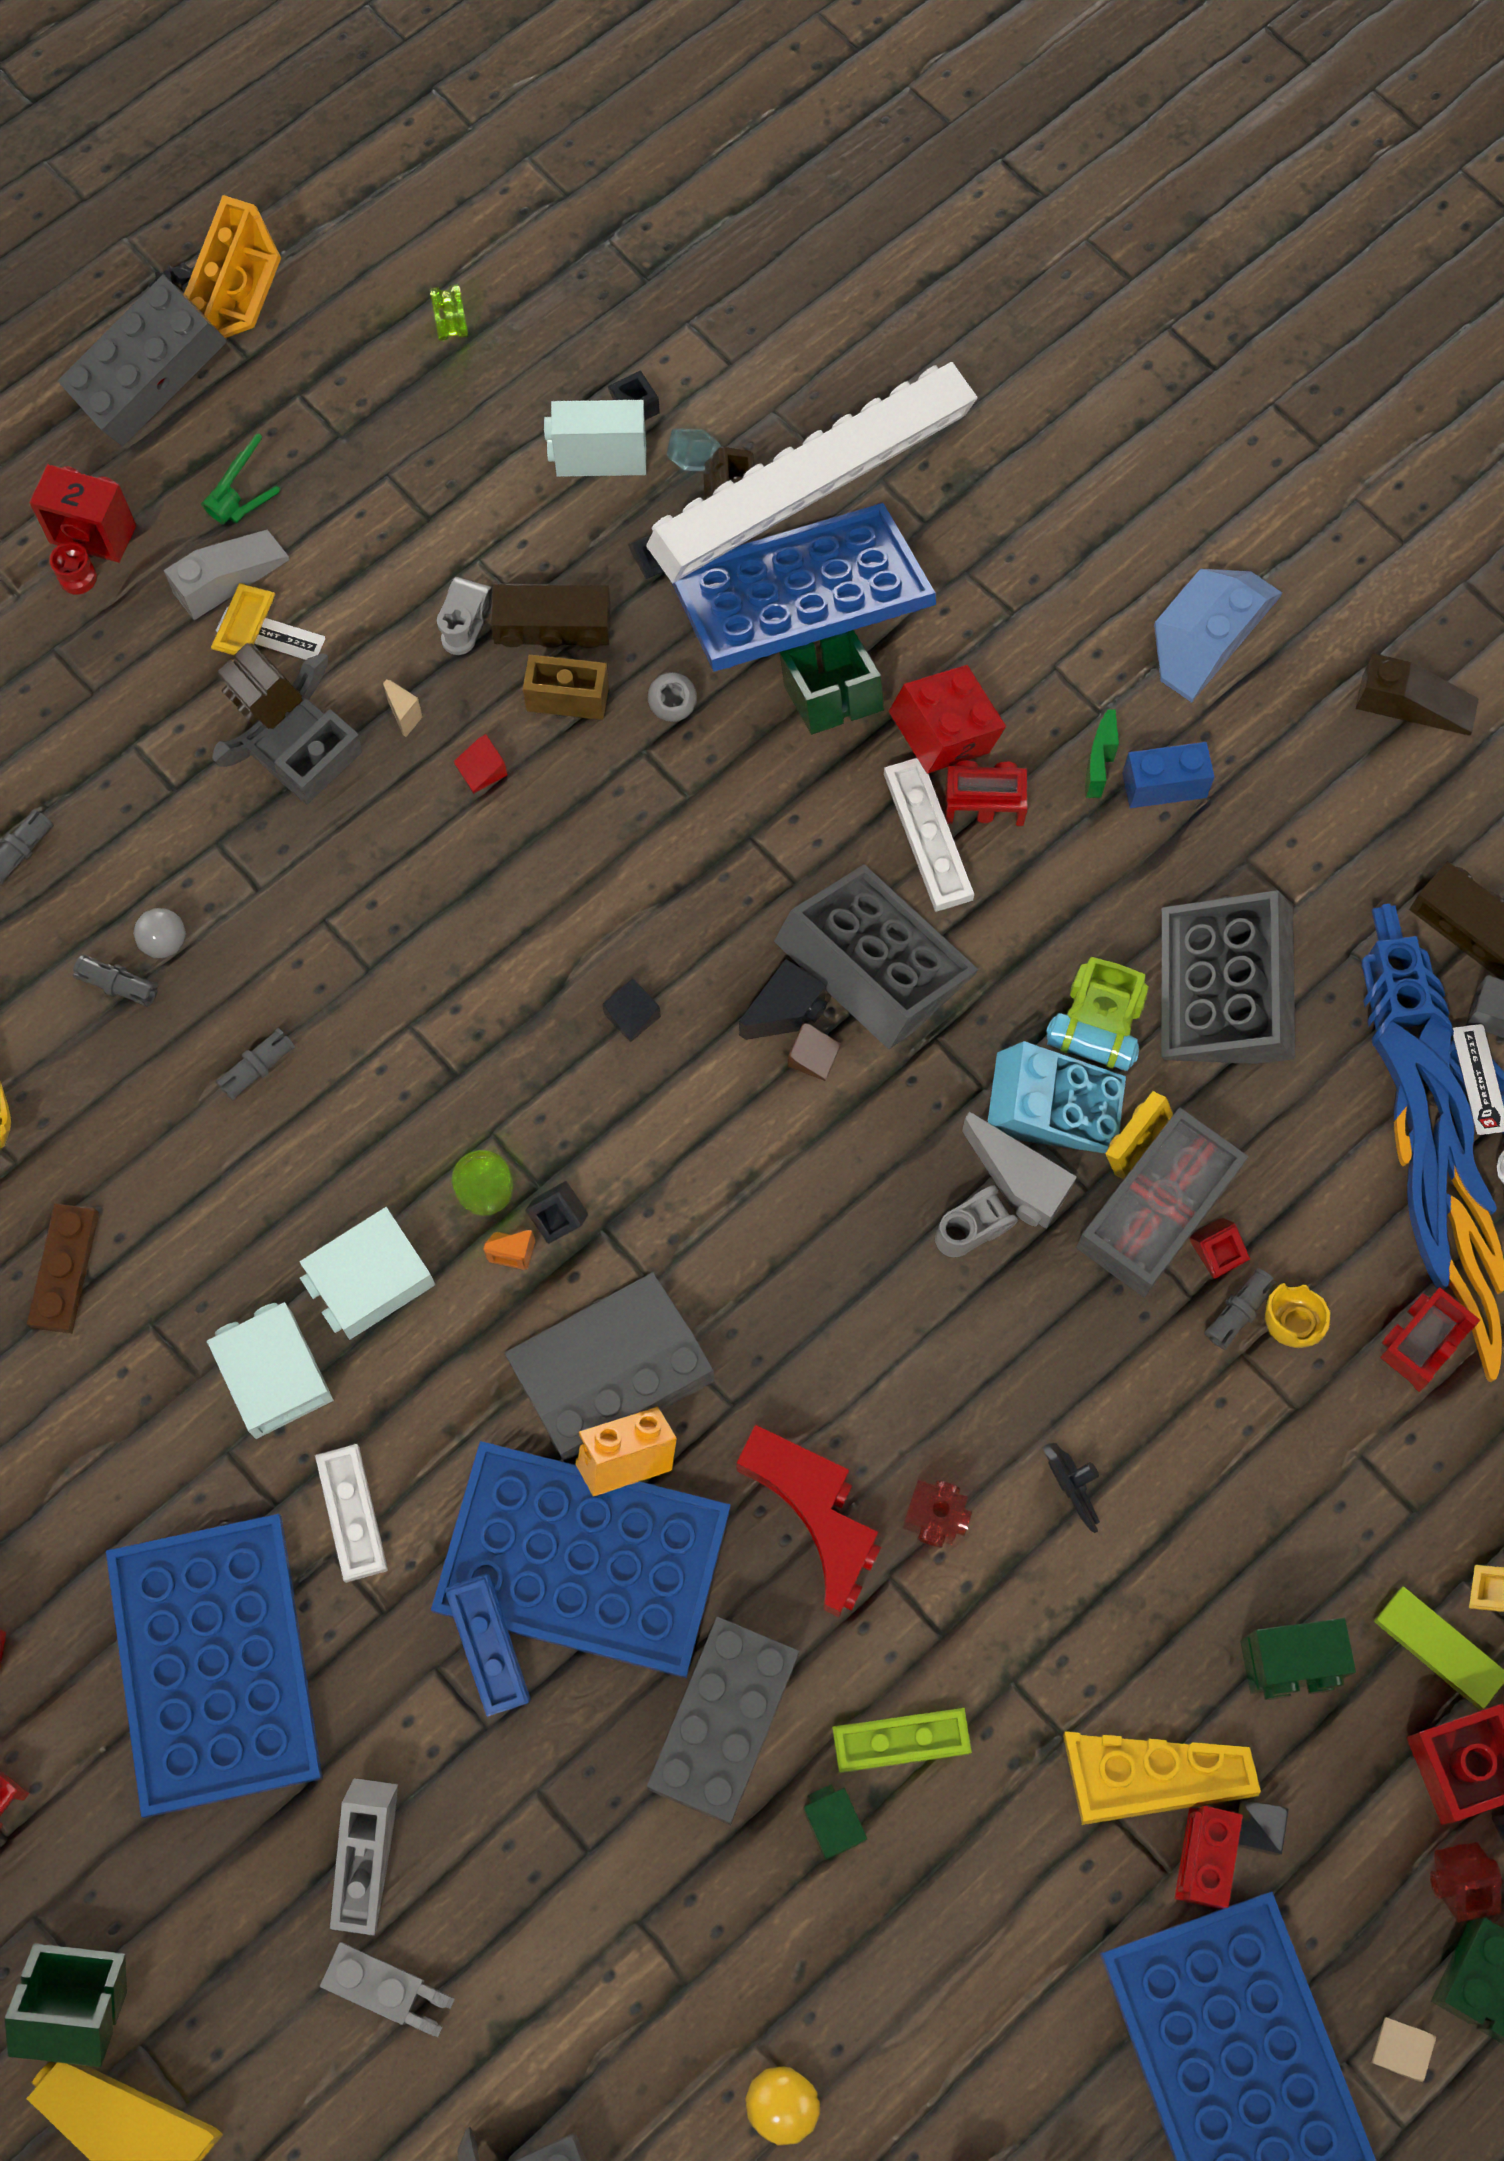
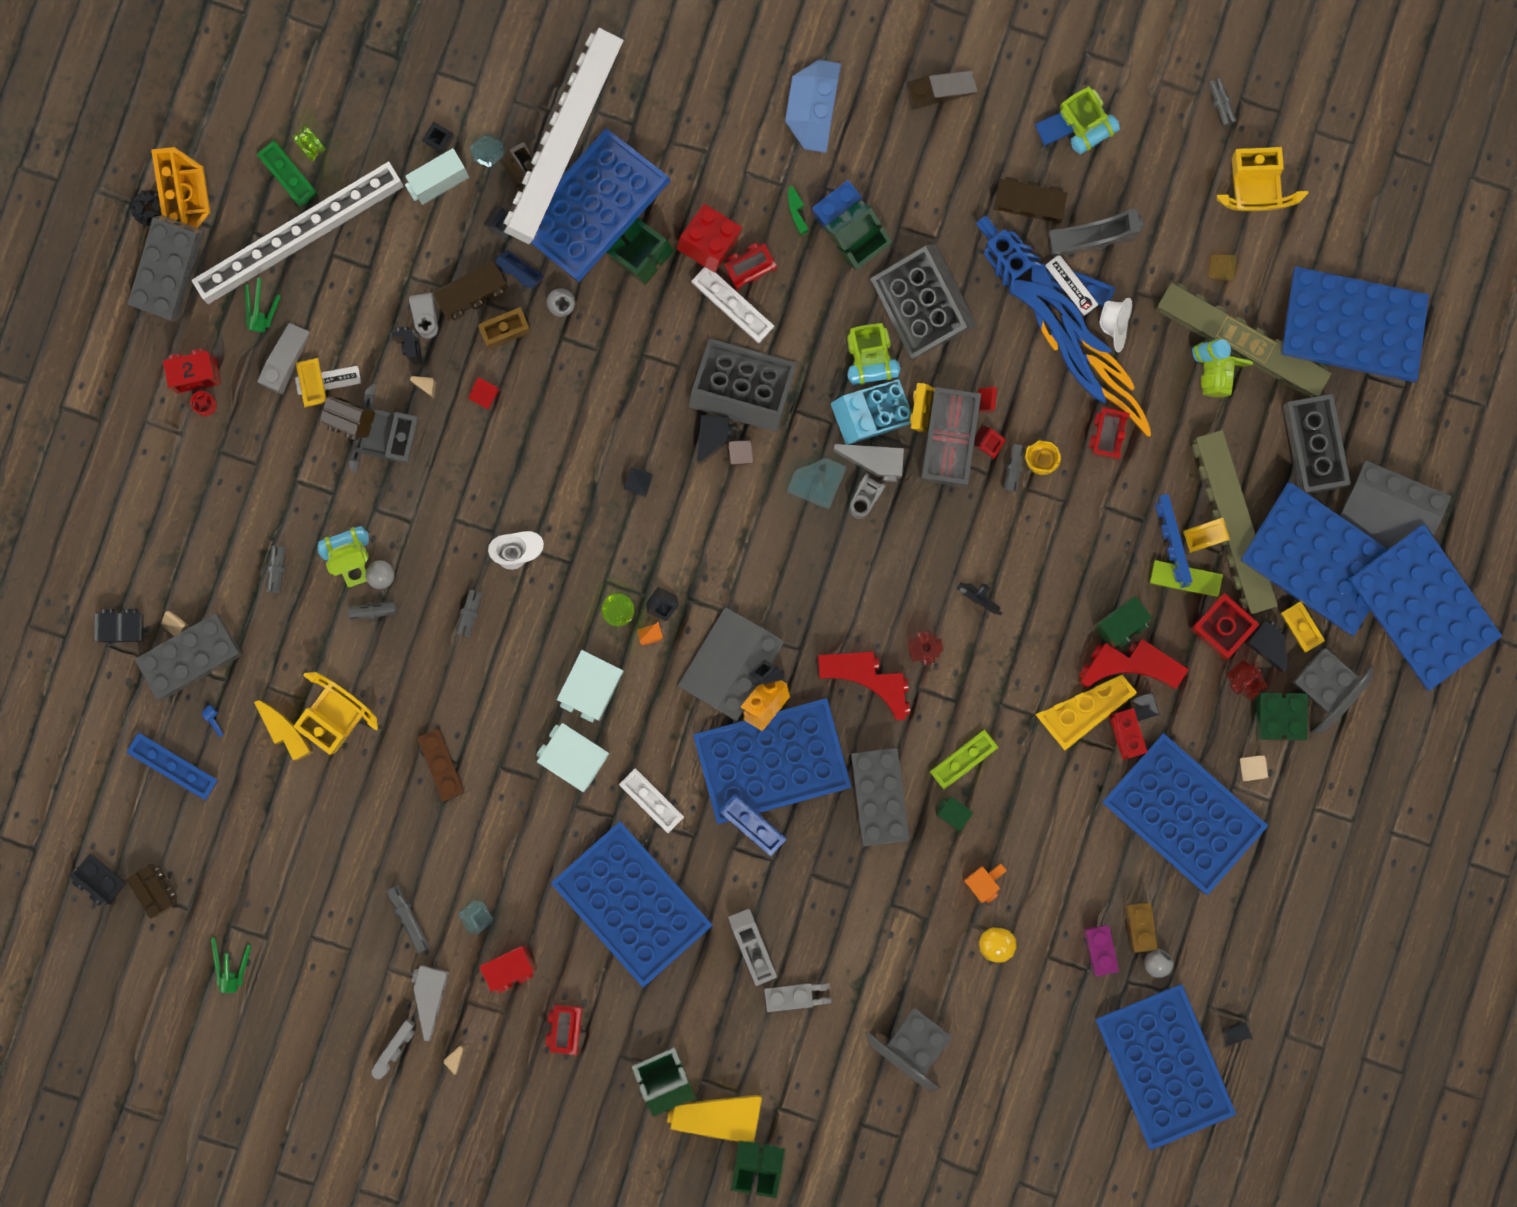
camera: 30 degrees left, 15 degrees up
none -> white brick [191,162,404,304]
none -> green tile [256,140,318,208]
none -> lime piece [318,526,369,587]
none -> black bracket [390,327,423,364]
none -> white piece [488,531,544,570]
none -> dark blue plate [495,250,544,289]
none -> black slope [748,660,784,686]
none -> clear light blue plate [787,458,847,510]
none -> dark green piece [824,200,893,270]
none -> orange brick [963,864,1007,903]
none -> red slope [977,387,997,413]
none -> red arch [1078,639,1189,690]
none -> blue plate [1155,494,1192,588]

